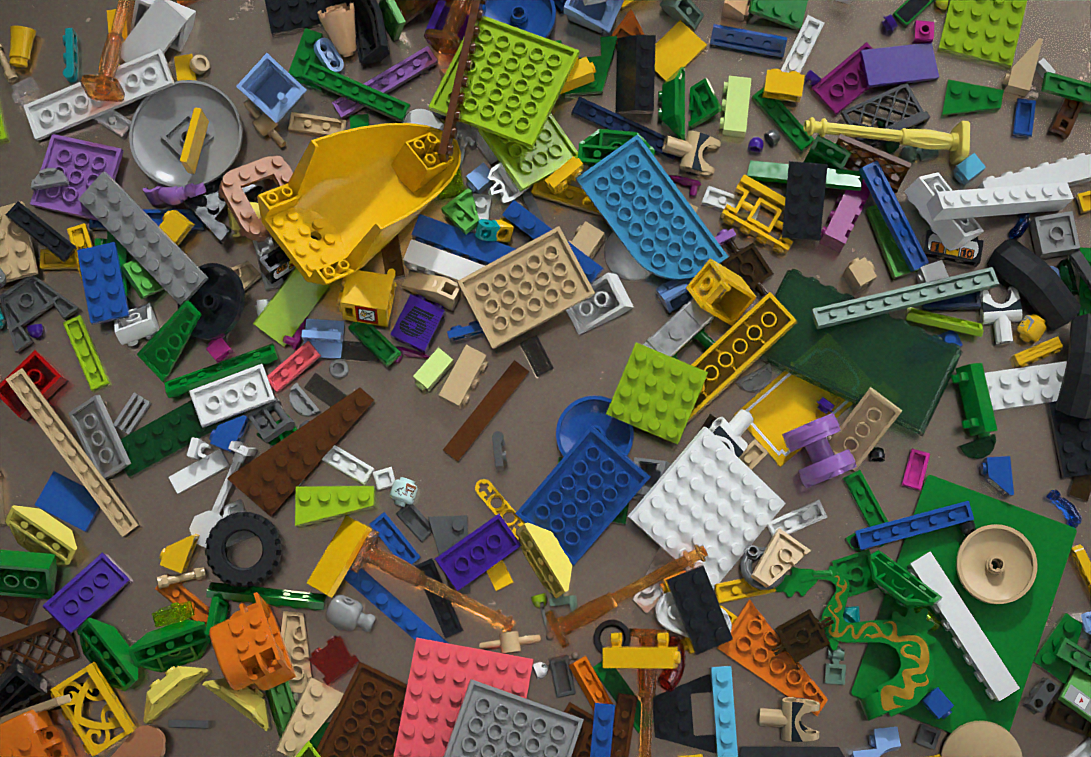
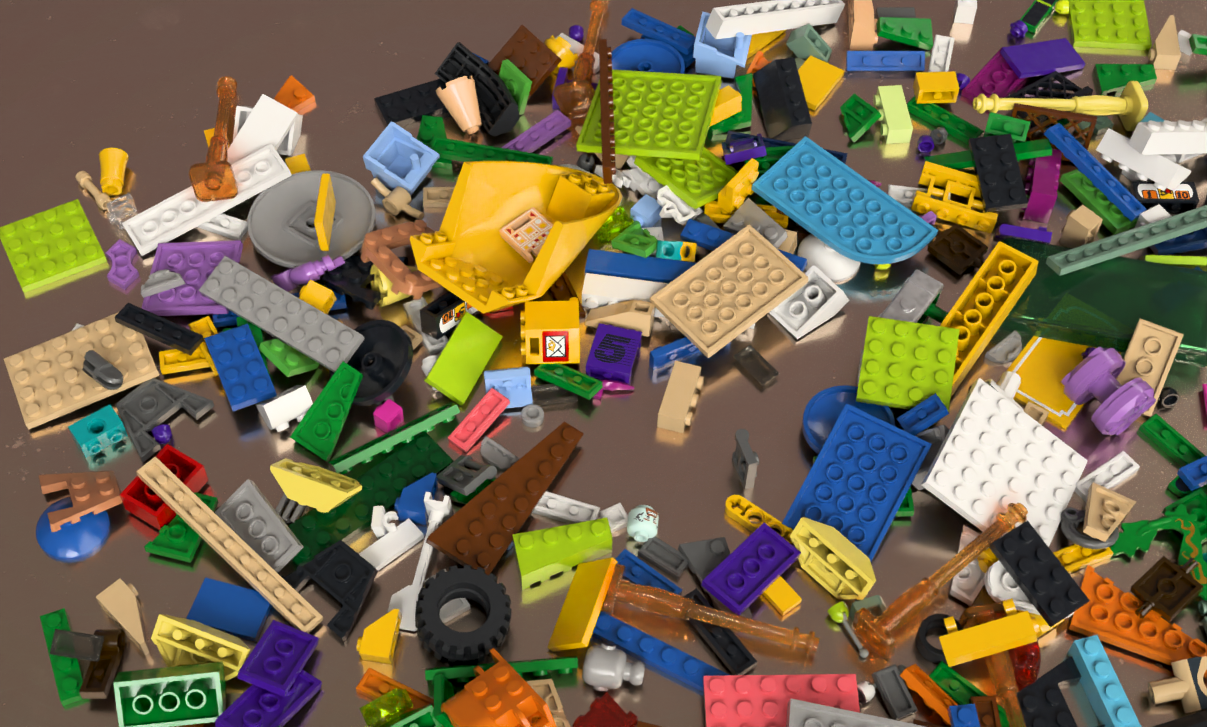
camera: 15 degrees left, 25 degrees down
teal plate [63,28,79,84] -> none
lime tile [63,315,110,392] -> none
tan bar [157,567,206,589] -> none
white tile [189,364,276,427] -> none
tan tile [190,54,210,74] -> none
magenta bar [283,316,308,349] -> none
clear smoke tile [304,373,347,407] -> none
light blue plate [314,38,344,73] -> none
yellowish green brick [413,347,454,392] -> none
reddish brown tile [443,360,530,462] -> none
tan piece [479,631,541,654] -> none
medium blue brick [656,278,693,313] -> none
green wedge [658,67,685,140] -> none
tan connector [662,131,721,176] -> none
yellow container [686,258,756,326] -> none
dark pink plate [912,20,935,44] -> none
blue tile [1013,98,1036,137] -> none
none -> medium lavender tile [105,239,139,290]
none -> green wing [144,492,219,563]
none -> dark purple plate [238,620,319,697]
none -> light yellow wedge [270,458,362,512]
none -> black wing [282,540,378,641]
none -> light nougat container [499,207,553,263]
none -> dark purple container [721,133,767,165]
none -> light grey wing [723,198,788,249]
none -> blue plate [897,393,950,436]
none -> dark purple container [995,224,1052,246]

